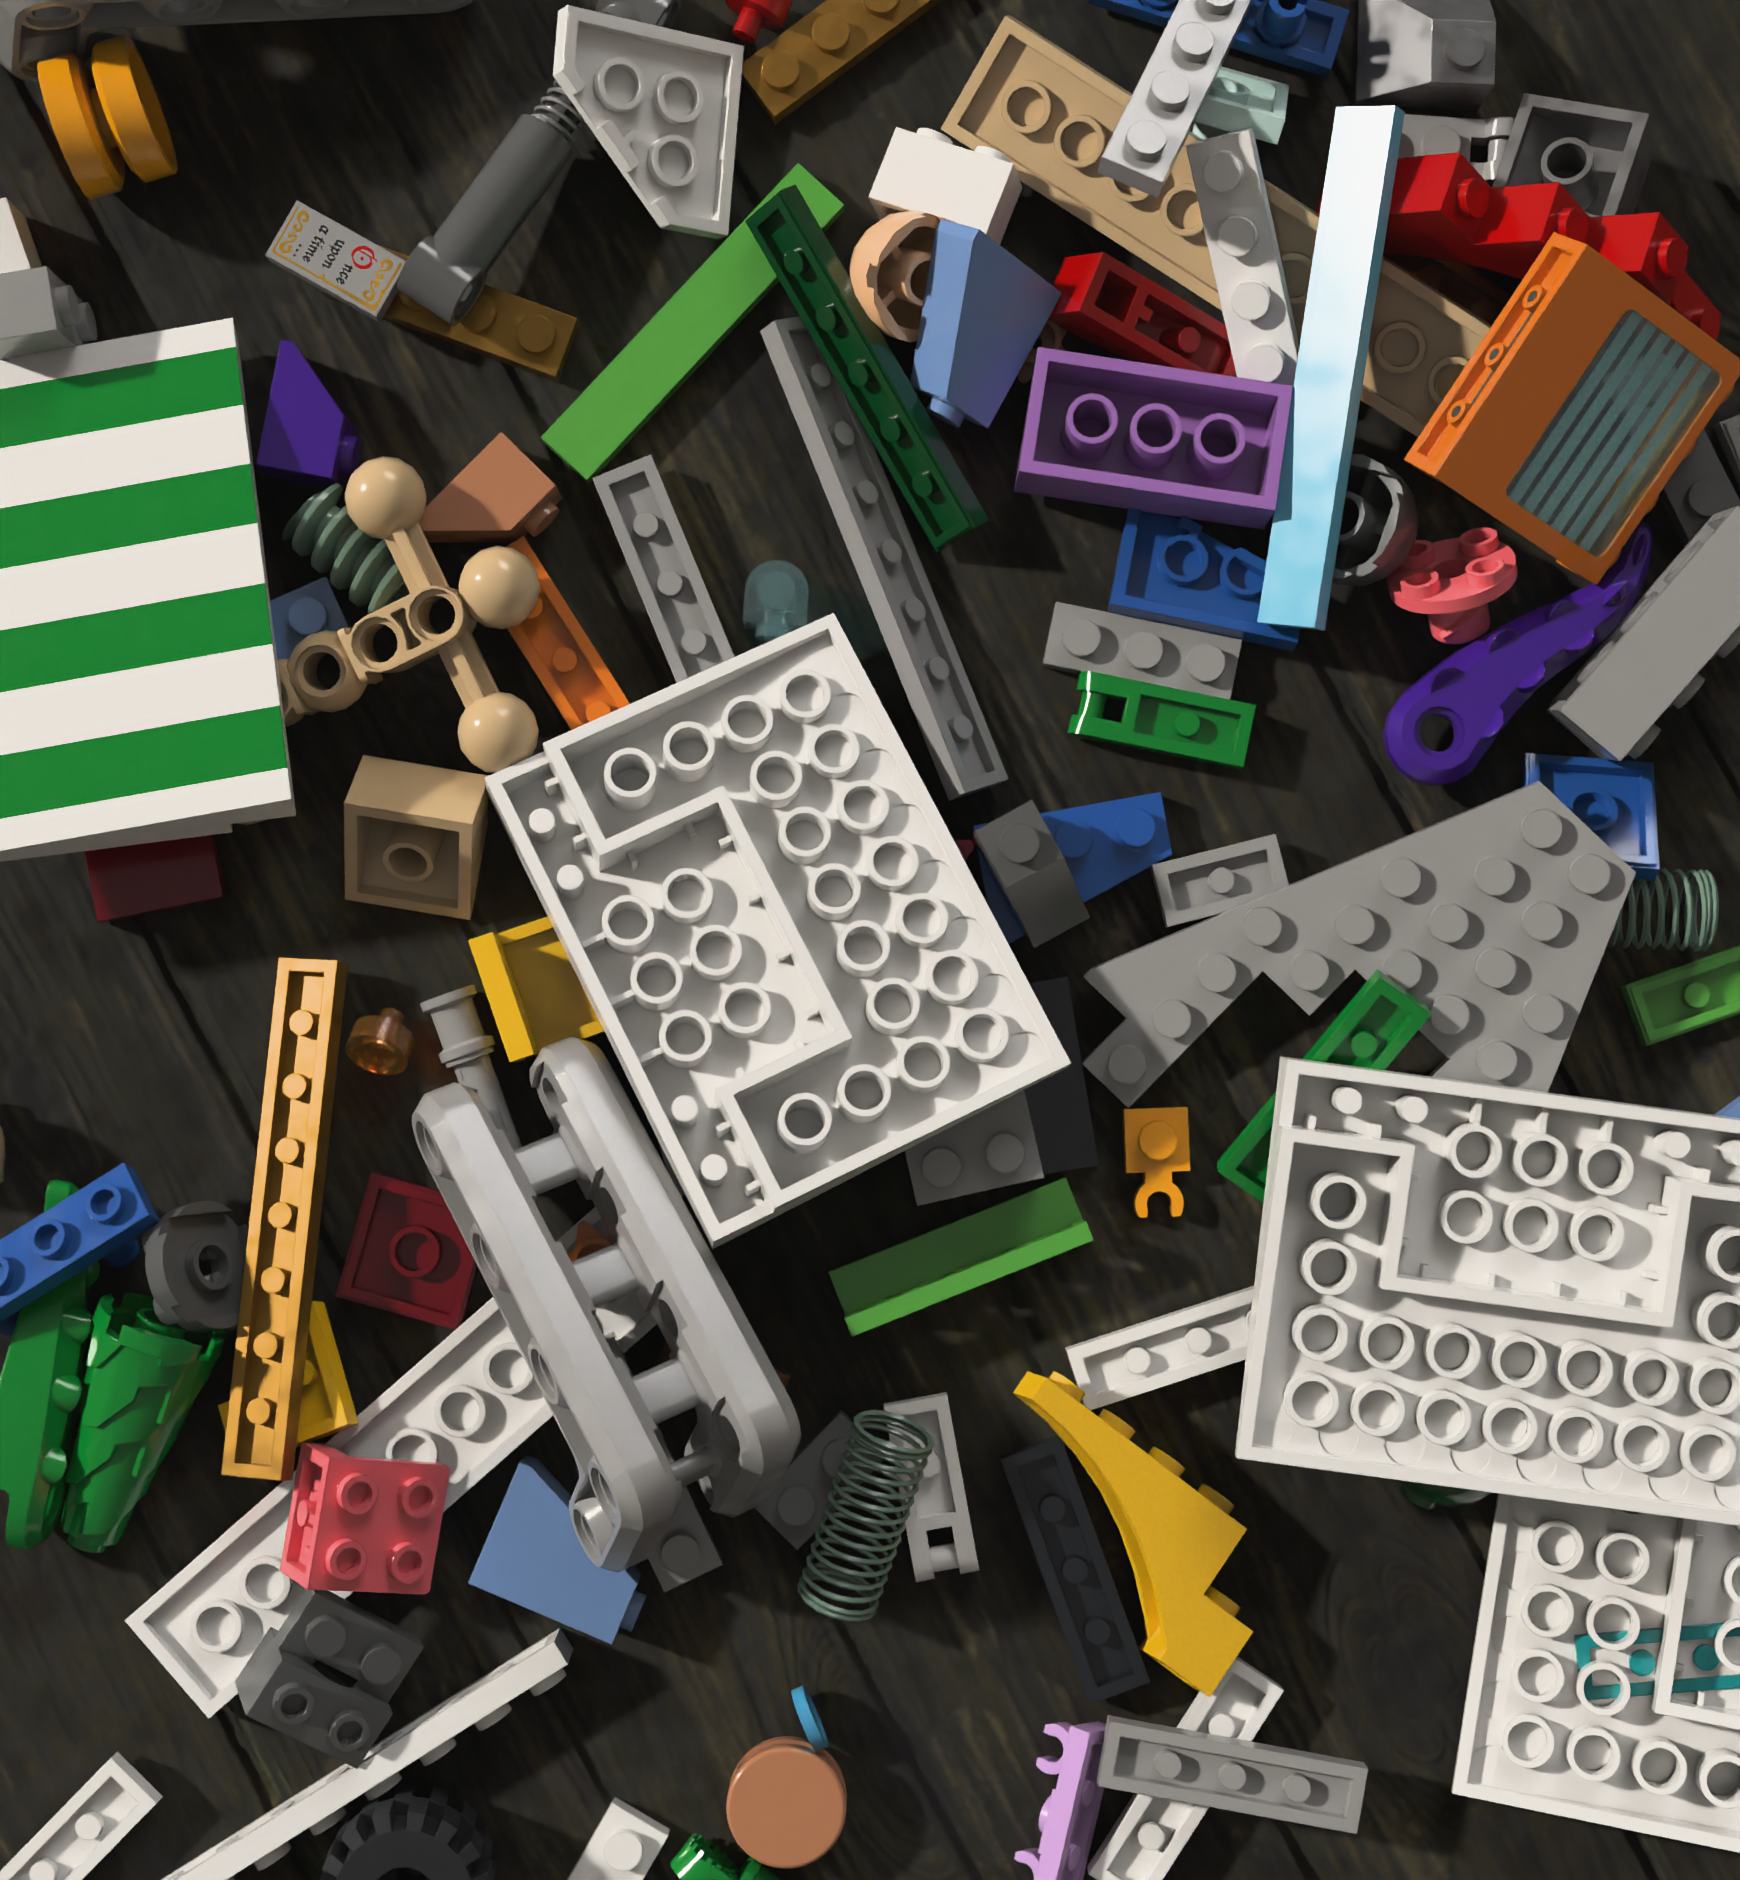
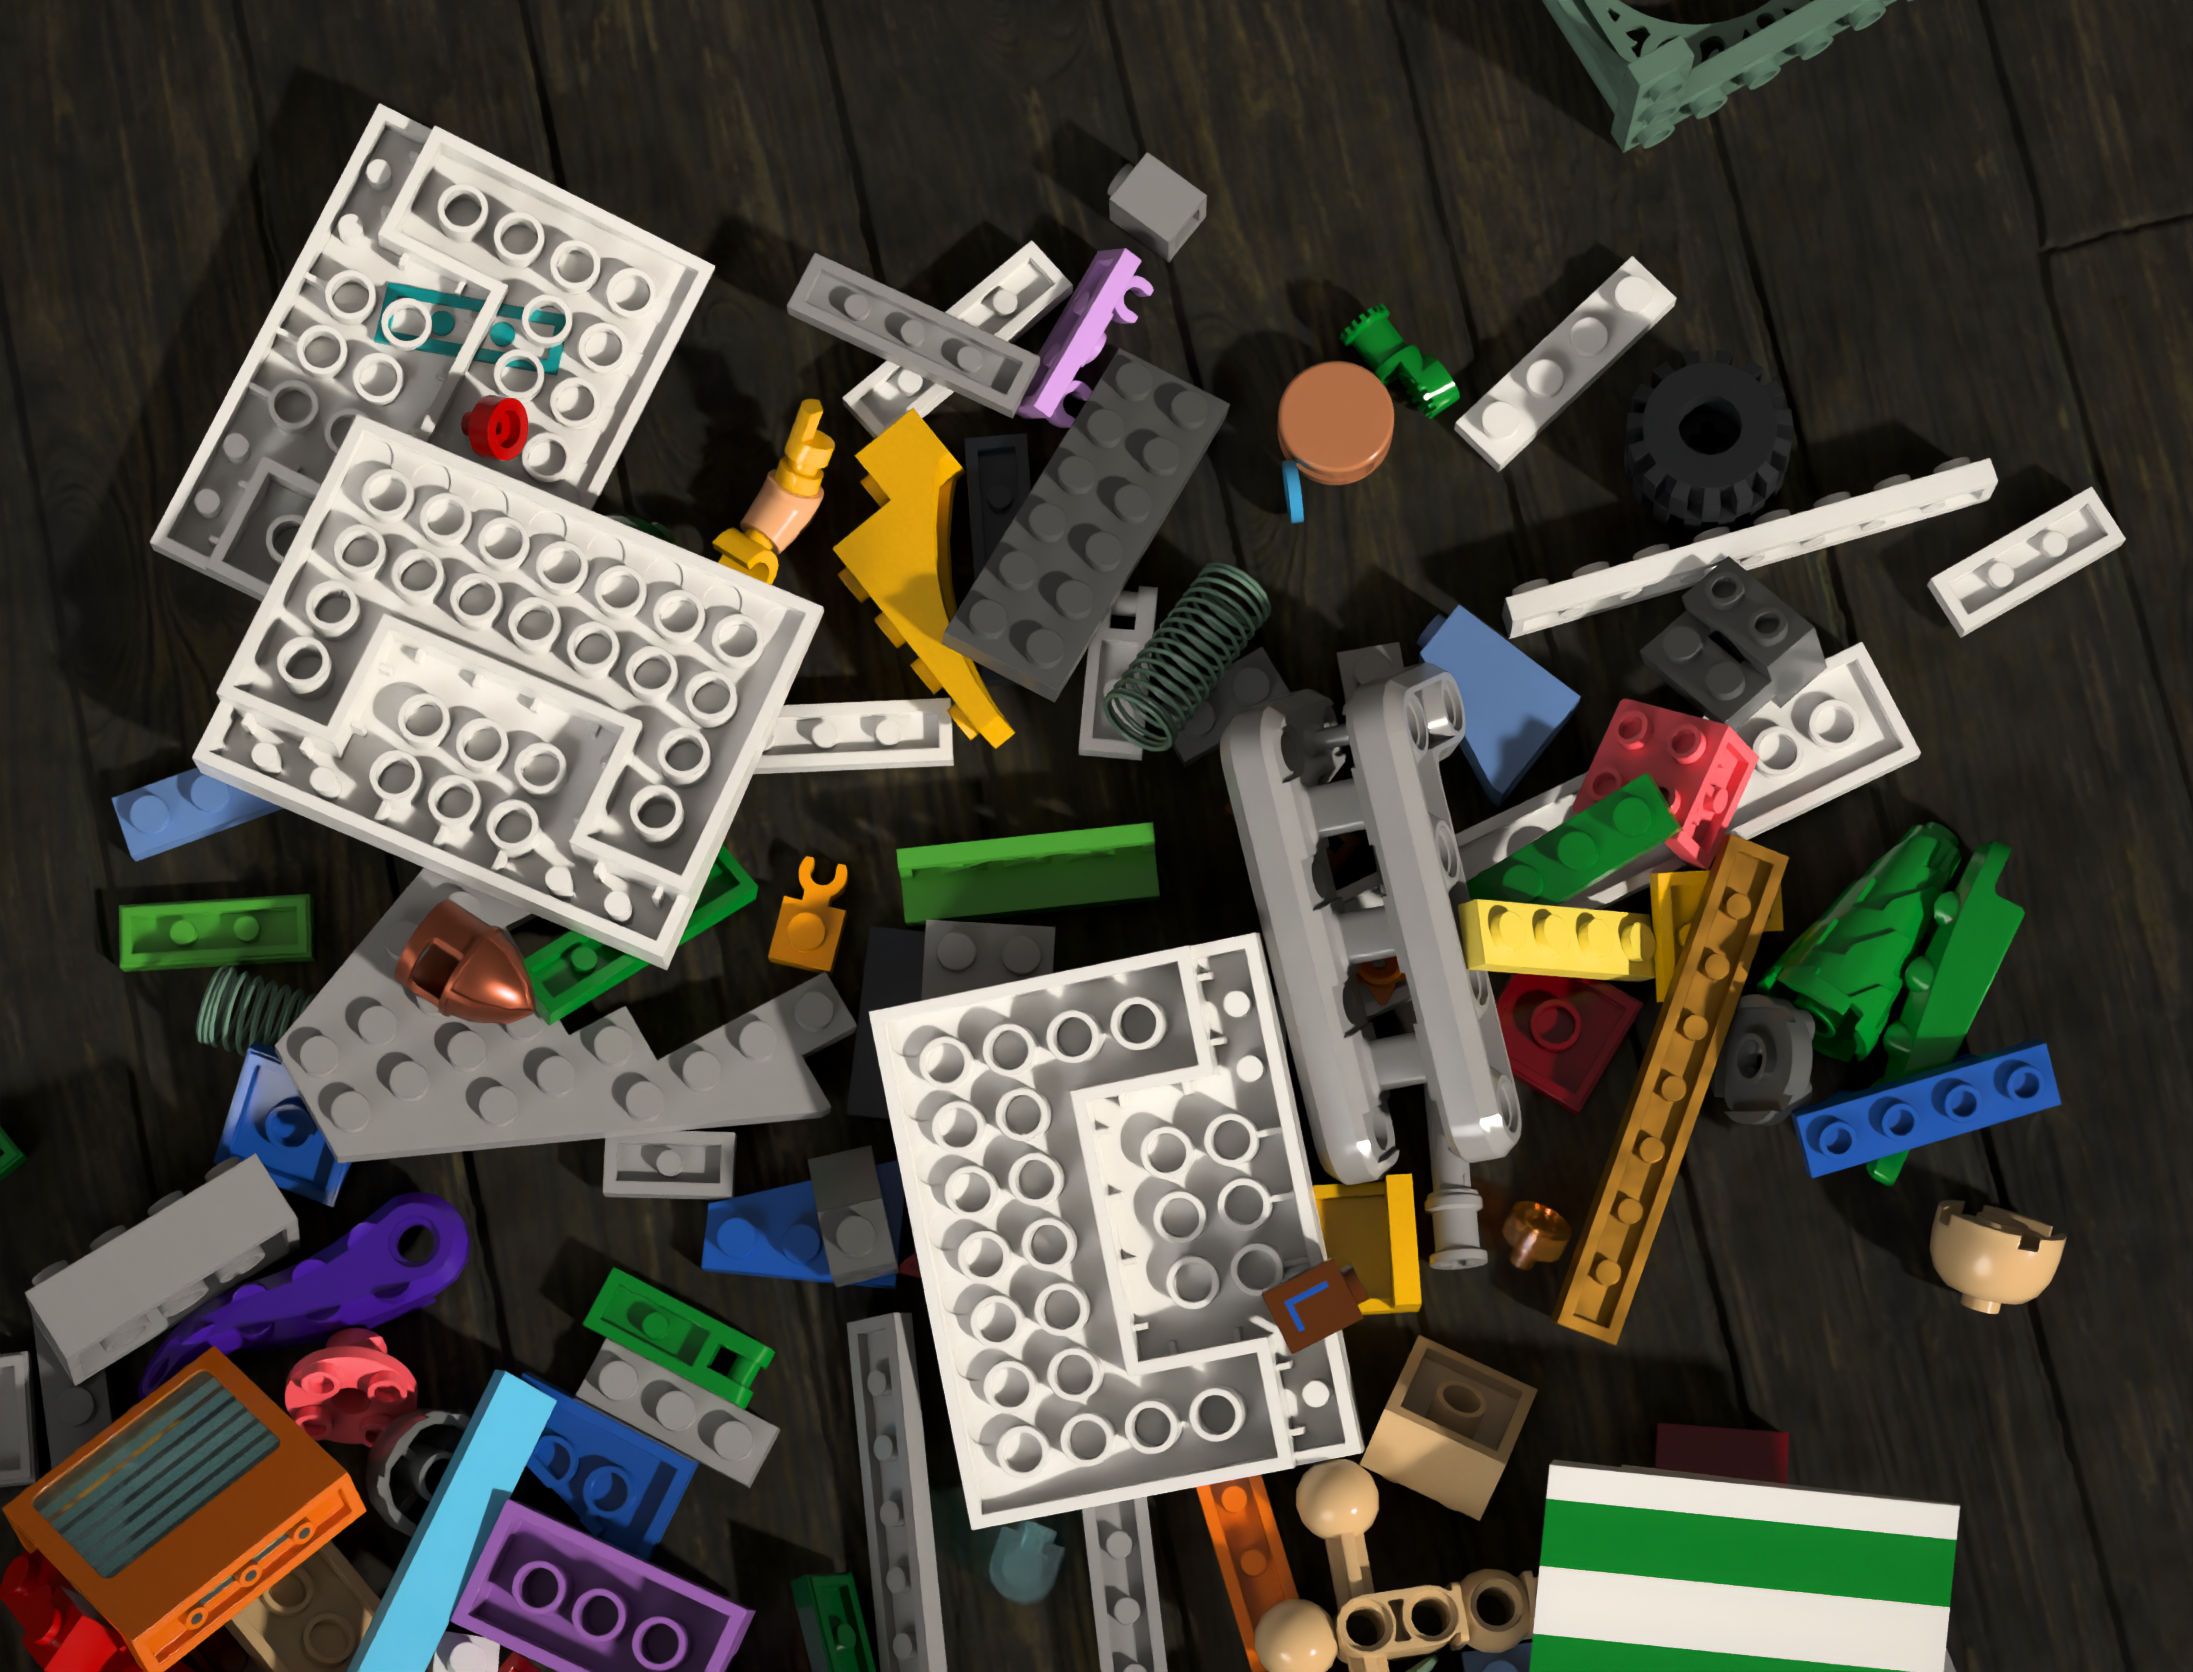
camera: 160 degrees left, 10 degrees down
none -> copper helmet [394,898,536,1024]
none -> red tile [461,395,528,461]
none -> yellow piece [712,399,835,585]
none -> dark grey plate [942,348,1230,703]
none -> reddish brown brick [1261,1257,1369,1354]
none -> light yellow plate [1458,899,1656,982]
none -> green plate [1466,773,1683,906]

